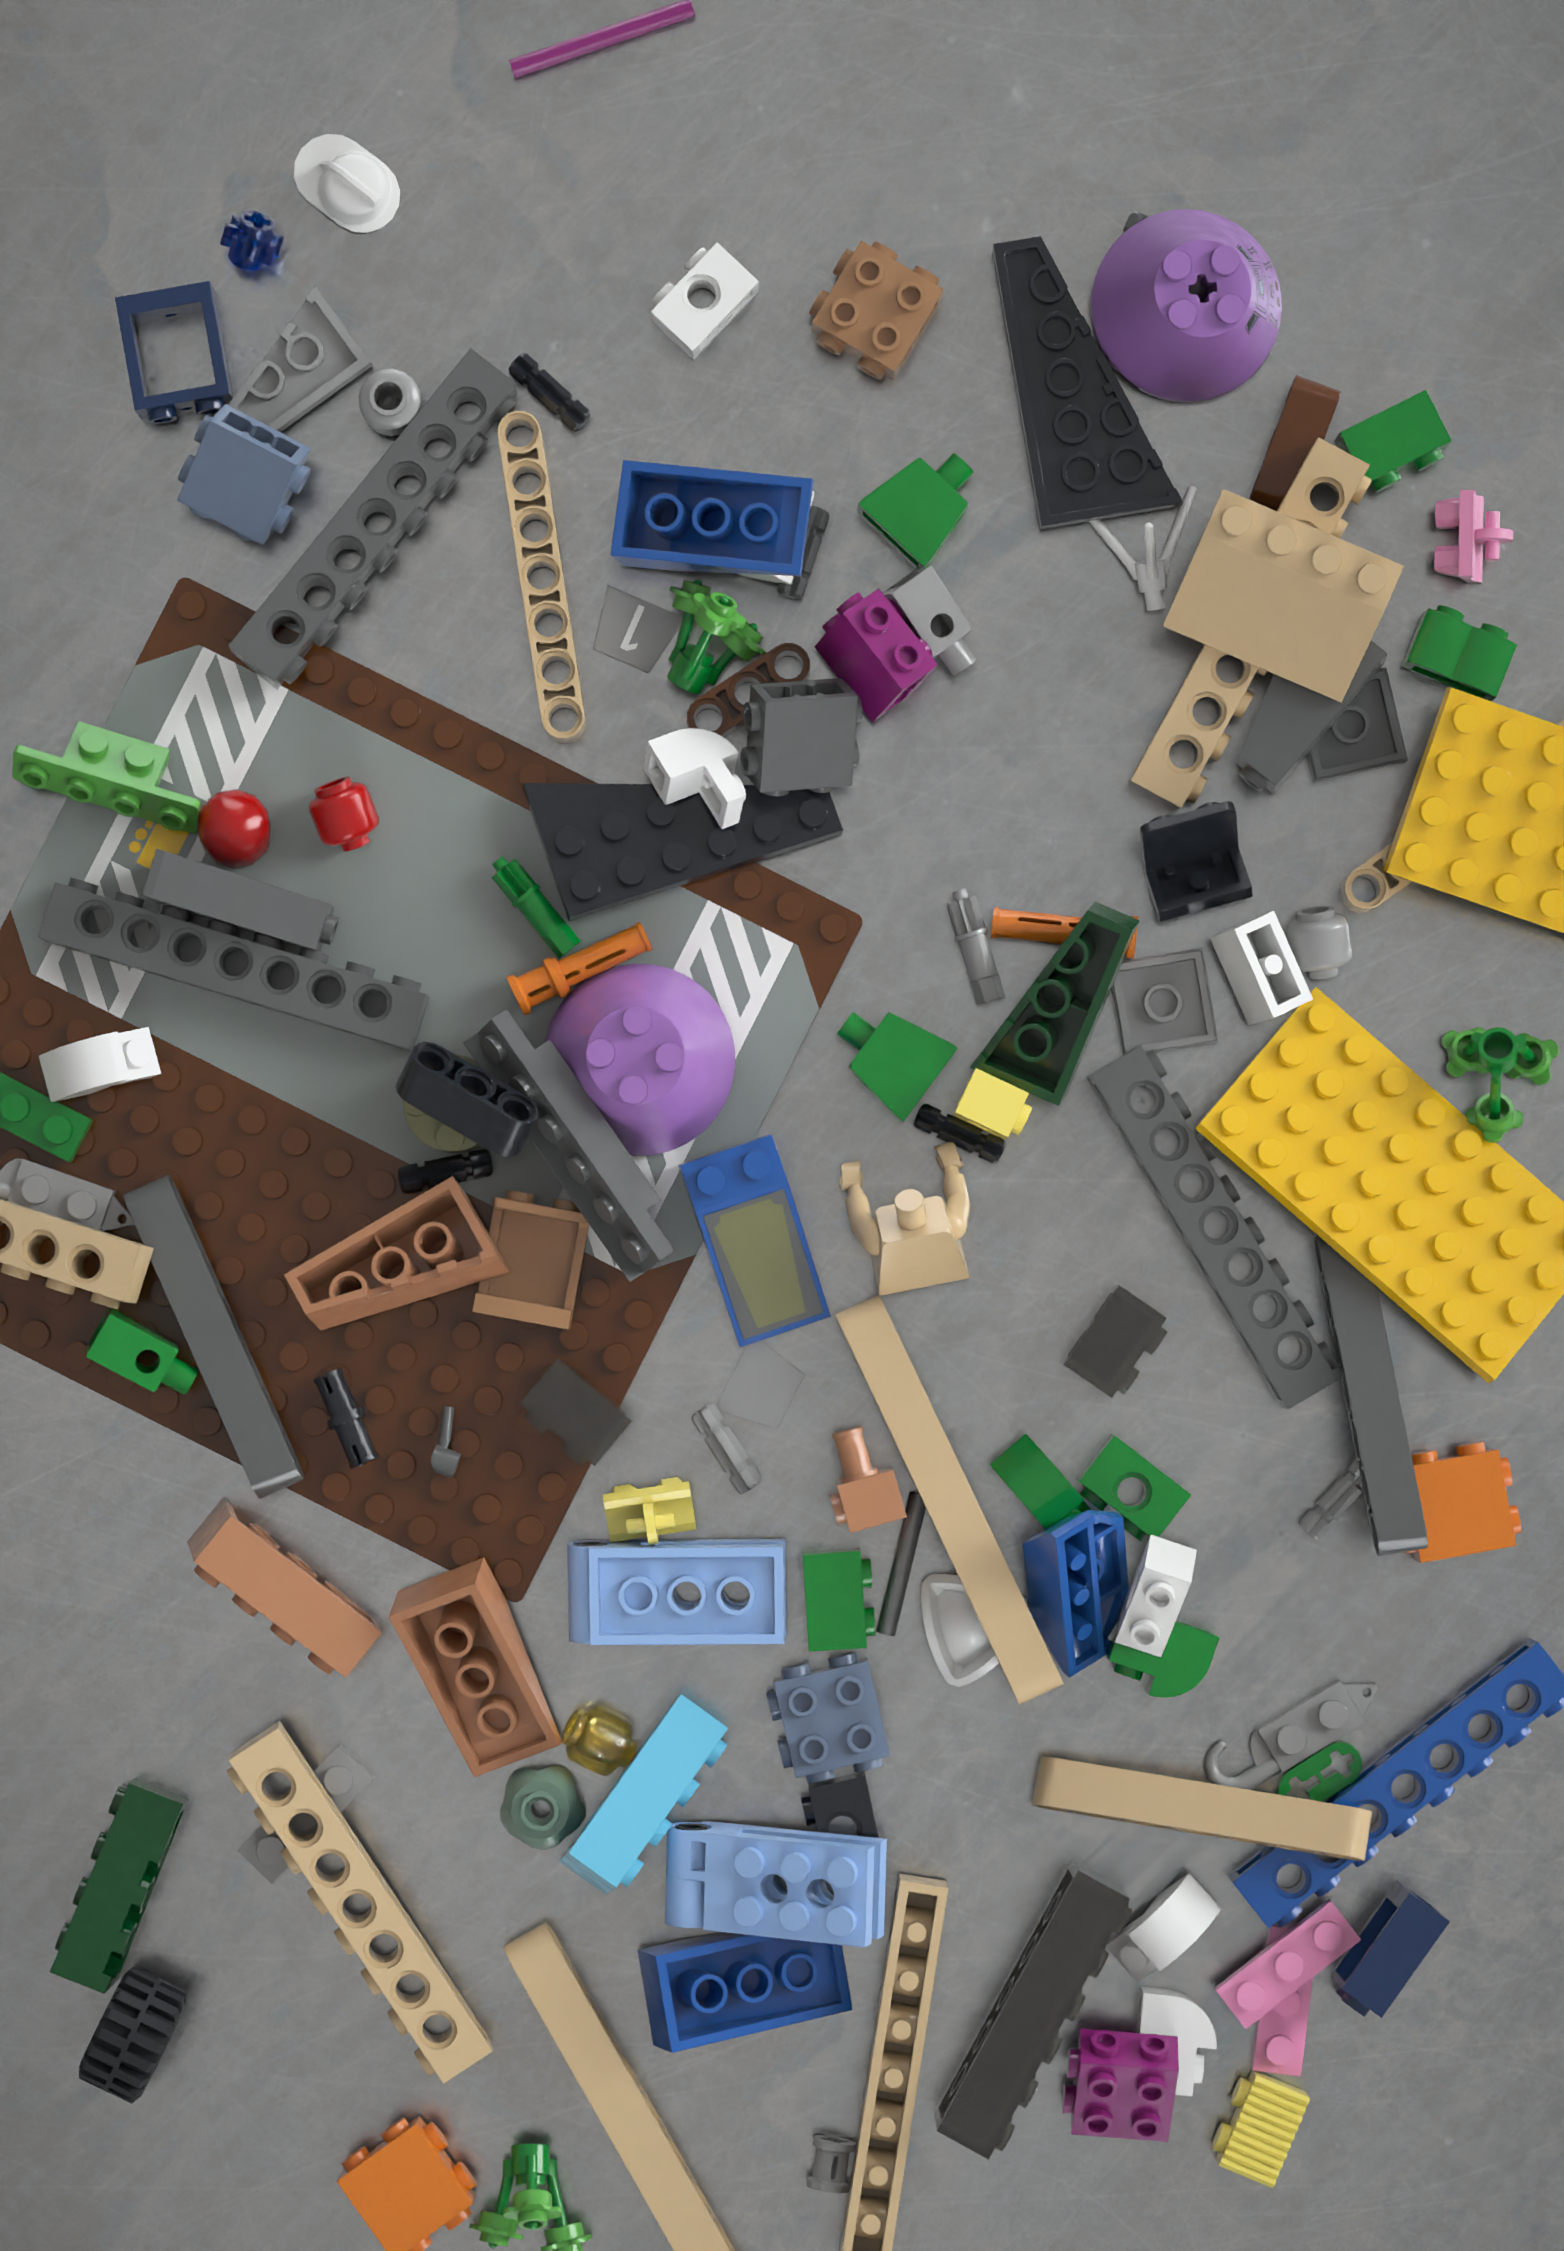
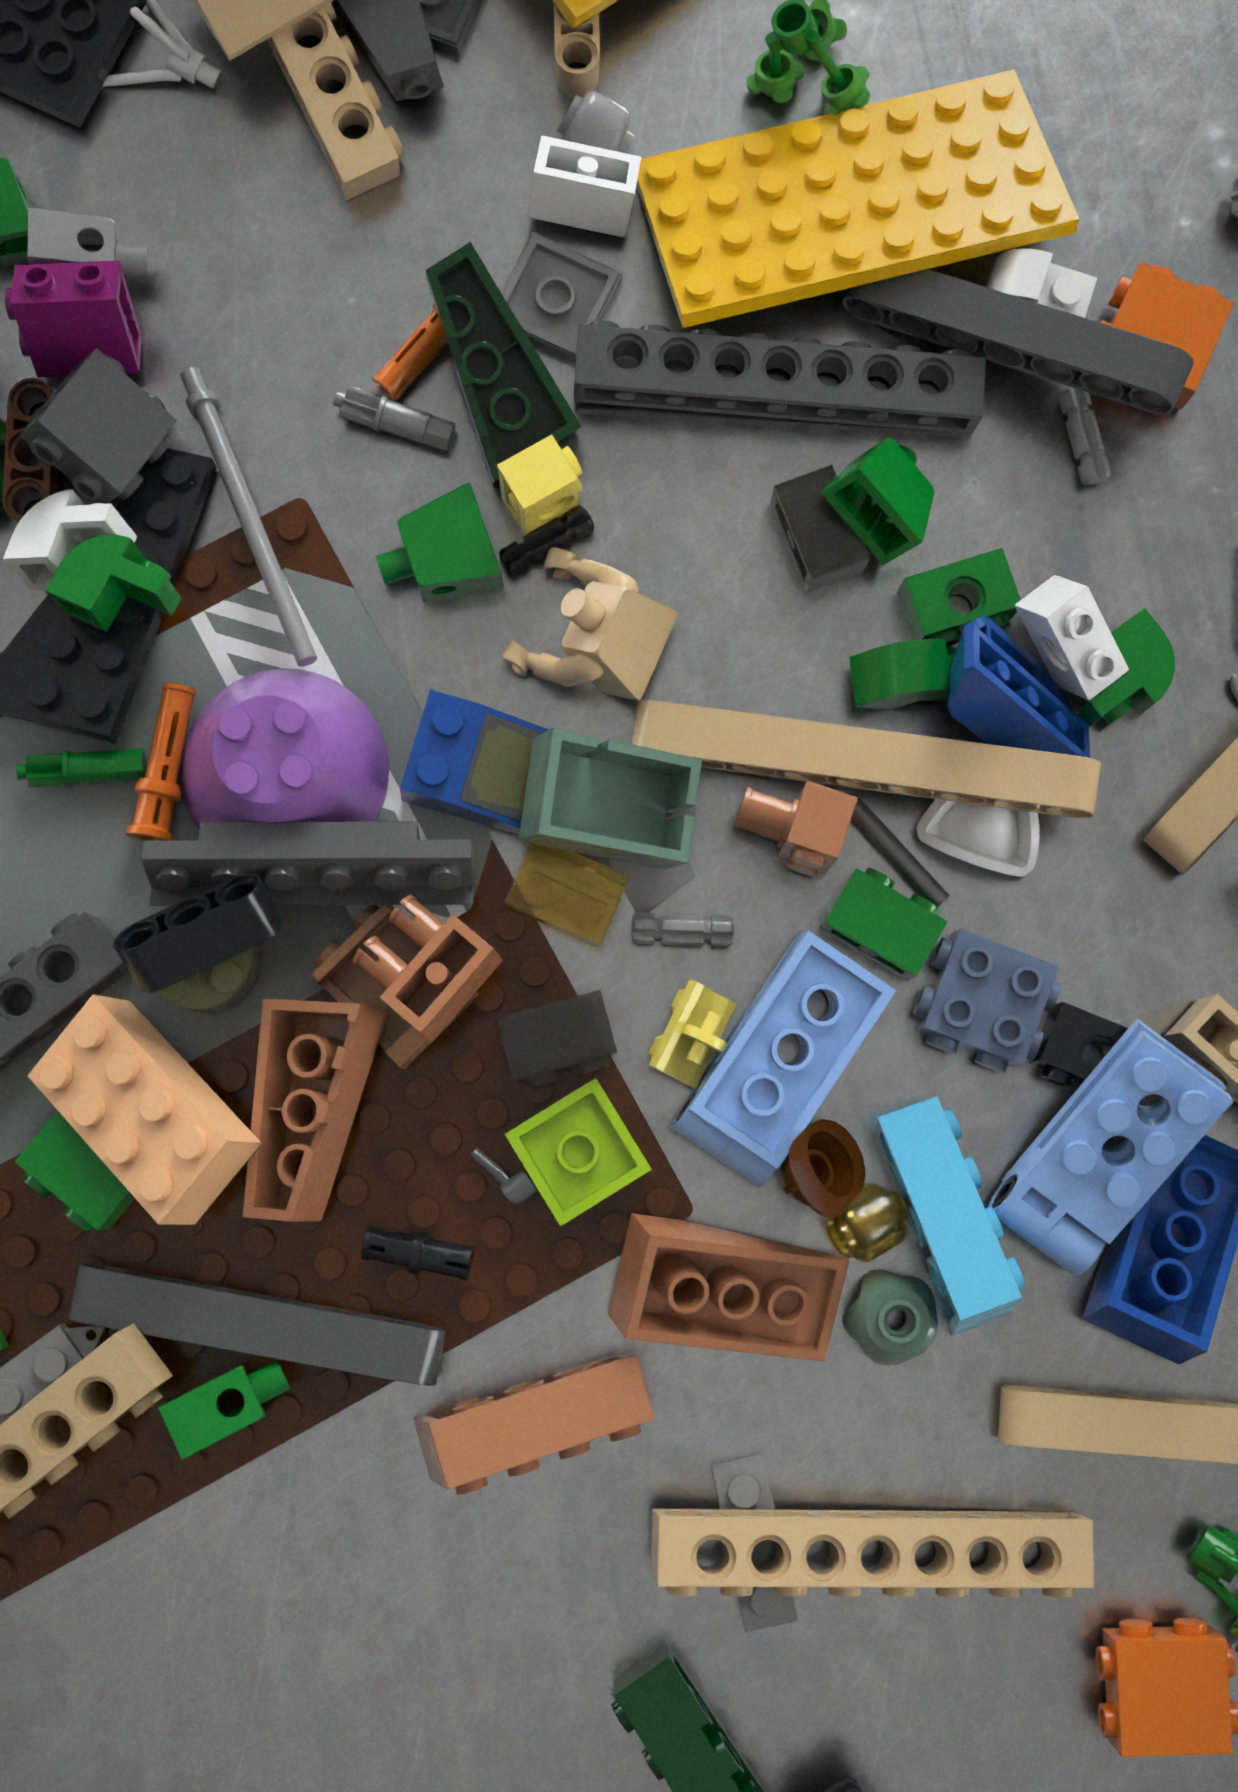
camera: 60 degrees left, 5 degrees down
black axle [397,1149,493,1194] -> none
black bracket [1140,801,1253,922] -> none
none -> green brick [15,1111,135,1231]
none -> light nougat brick [28,994,262,1225]
none -> green brick [44,535,182,632]
none -> light grey bar [180,367,317,667]
none -> nougat brick [353,894,503,1042]
none -> clear yellow plate [503,843,630,948]
none -> lime plate [505,1078,652,1227]
none -> sand green piece [518,728,702,869]
none -> reddish brown piece [780,1119,866,1219]
none -> green torso [821,437,934,565]
none -> white brick [984,249,1097,318]

